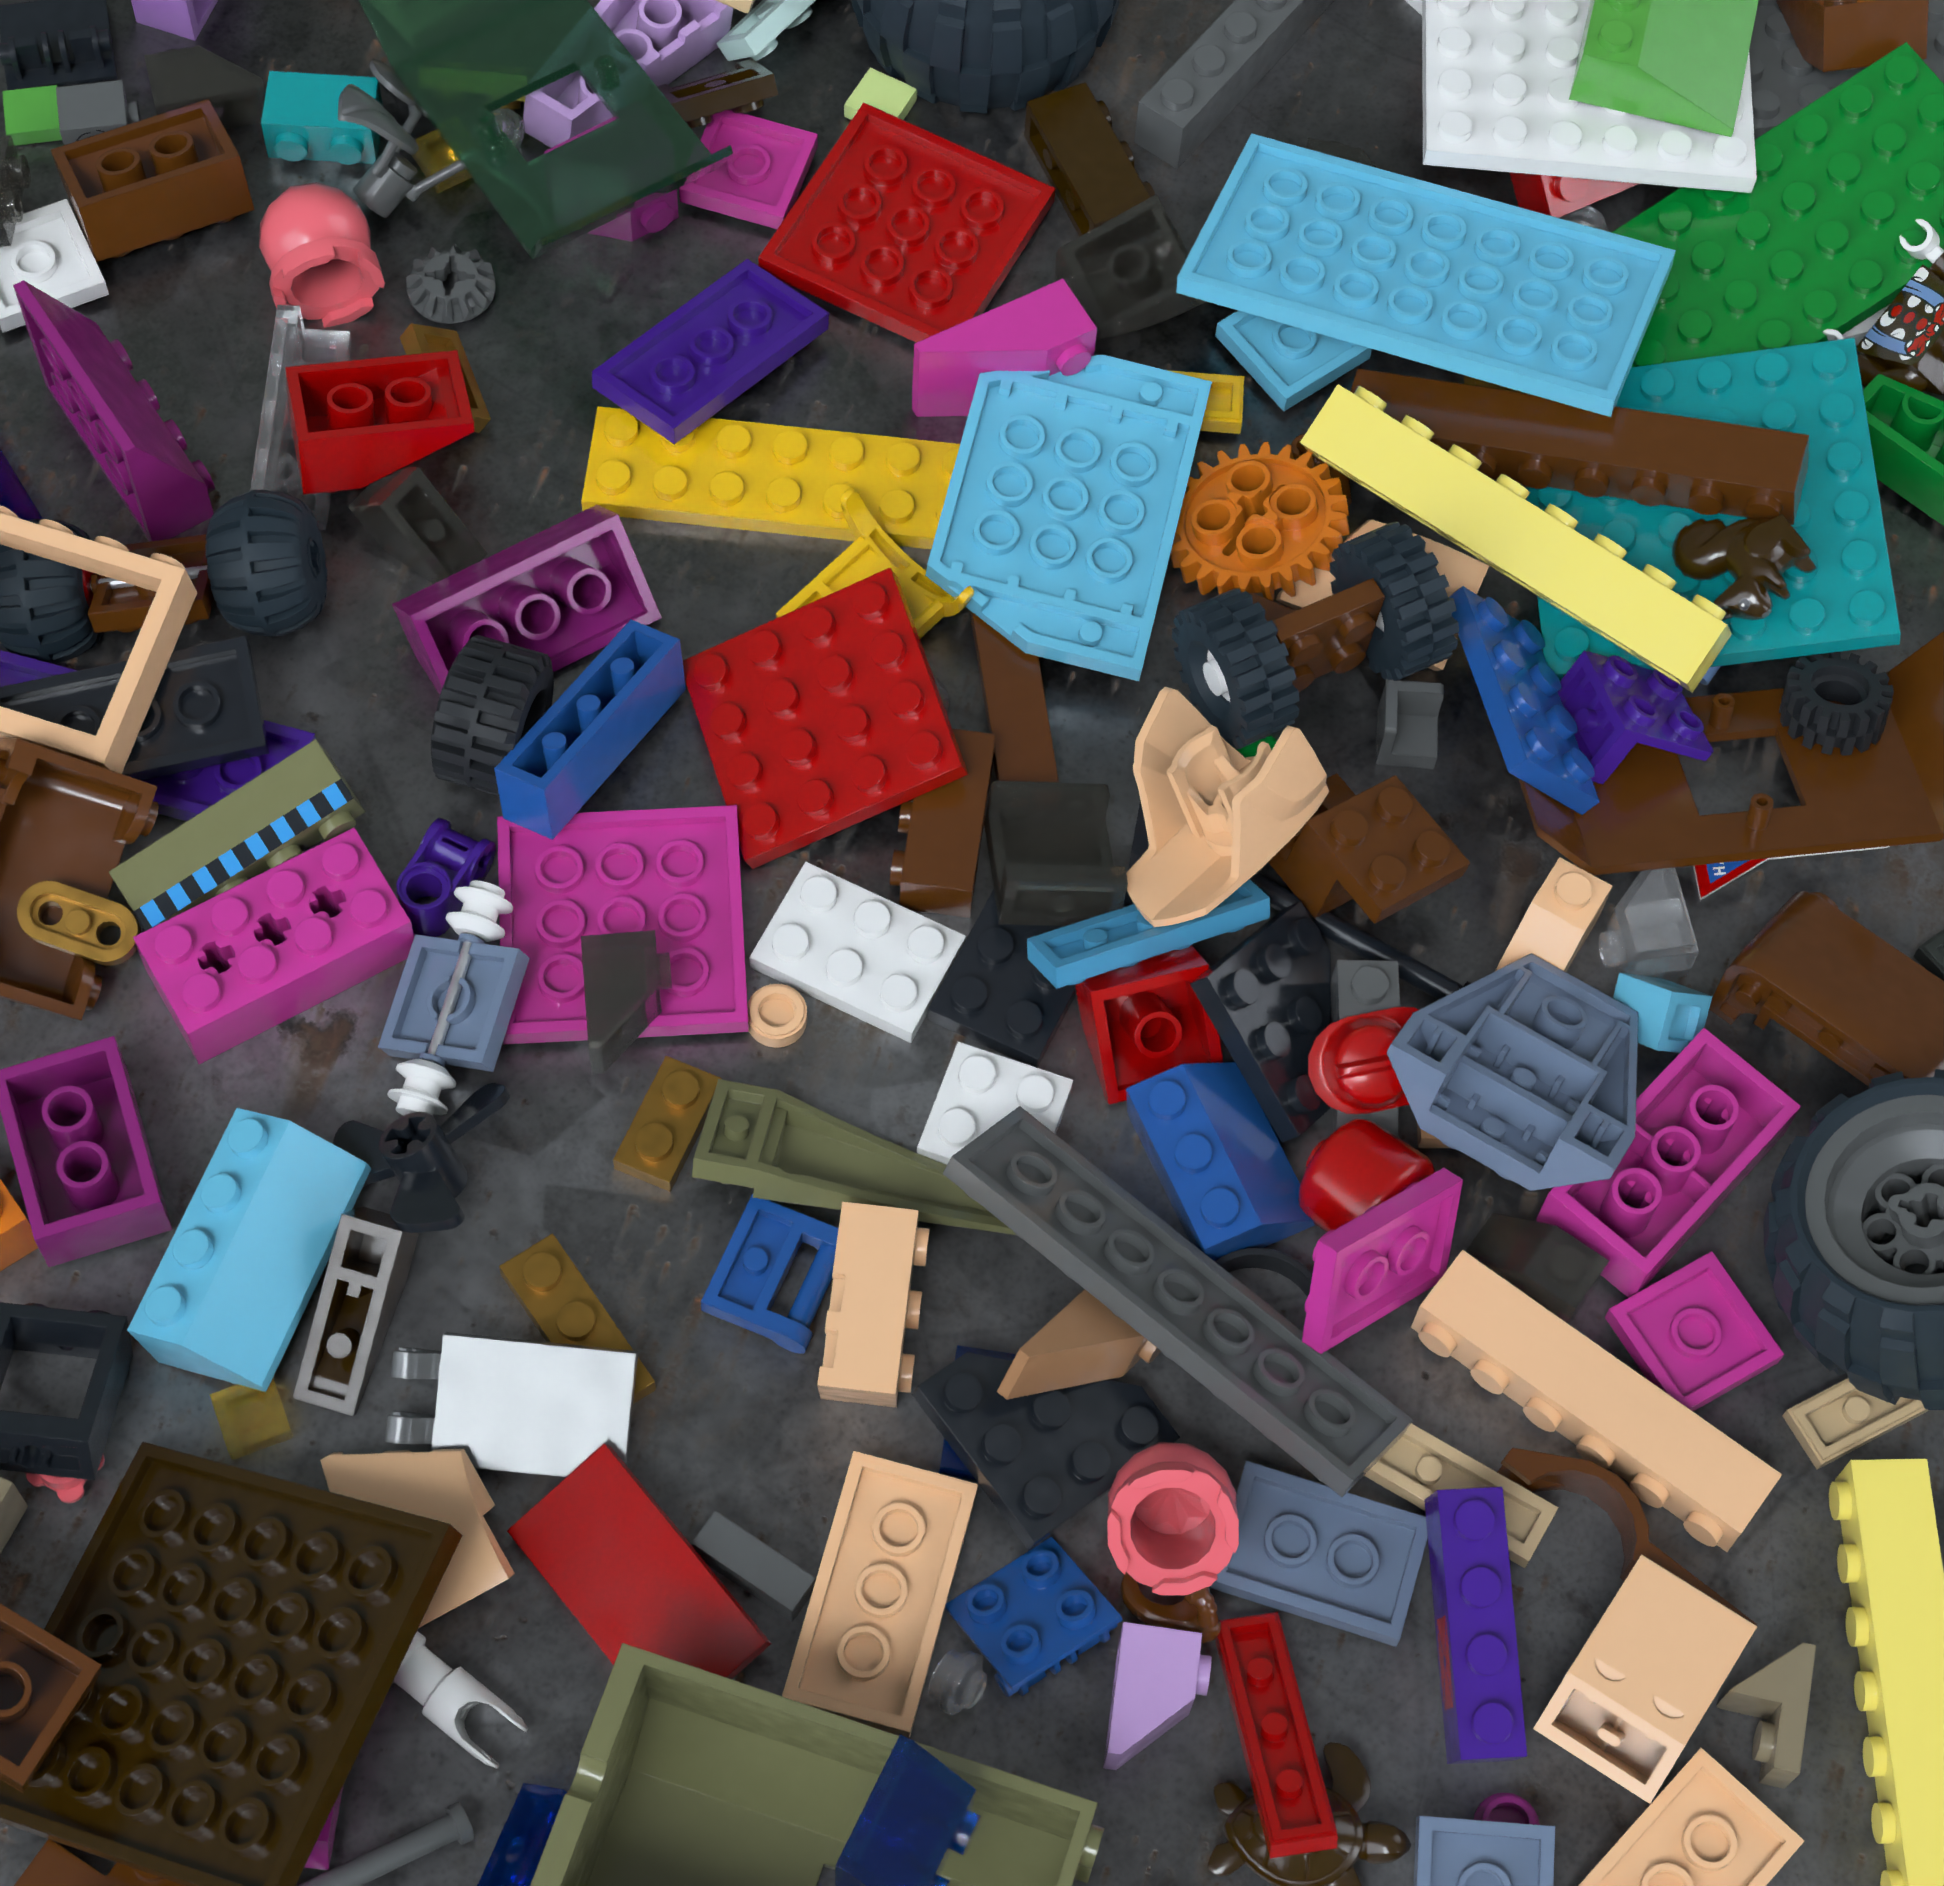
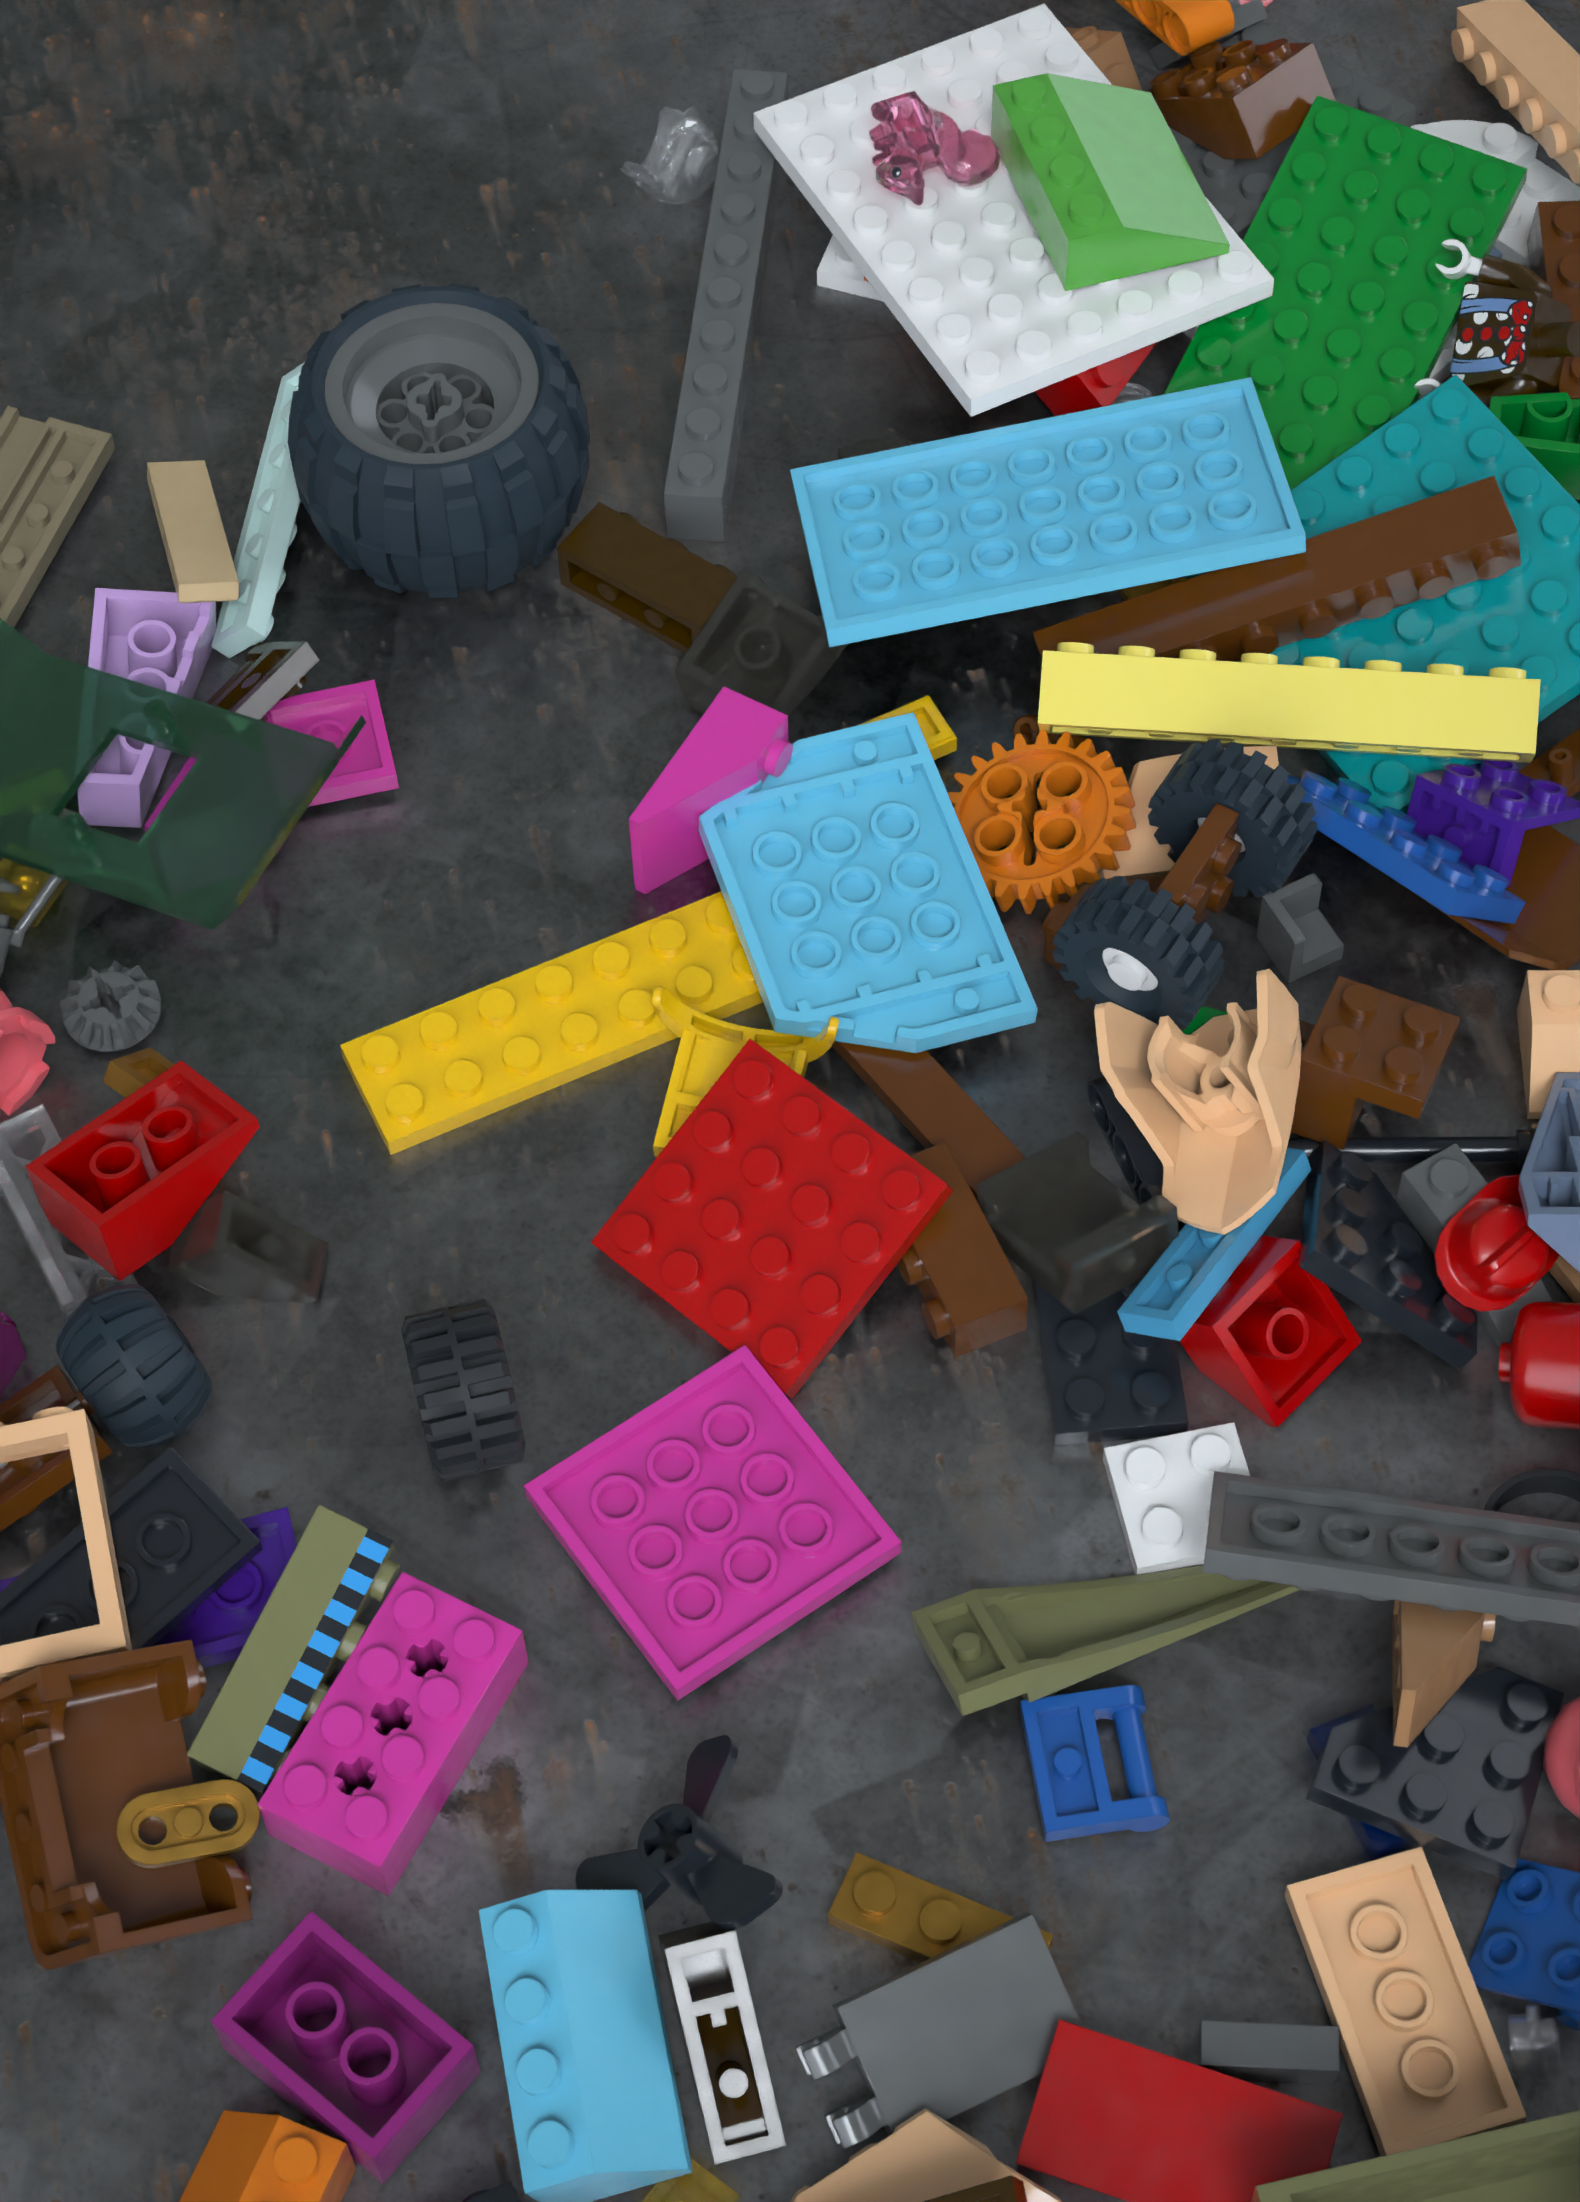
camera: 25 degrees left, 5 degrees down
sand blue plate [378,880,530,1116] -> none
magenta slope [392,505,662,695] -> none
dark purple piece [396,818,496,937] -> none
blue brick [494,619,686,840] -> none
clear smoke slope [581,930,672,1074] -> none
dark purple plate [592,259,829,444] -> none
pearl gold plate [613,1056,722,1192] -> none
light nougat tile [747,984,807,1048] -> none
white plate [749,862,966,1043] -> none
red plate [758,102,1056,343] -> none
light nougat wedge [817,1201,930,1408] -> none
yellowish green tile [844,67,917,120] -> none
blue slope [1126,1062,1315,1261] -> none
medium azure plate [1215,311,1372,411] -> none
dark brown animal [1672,514,1816,620] -> none

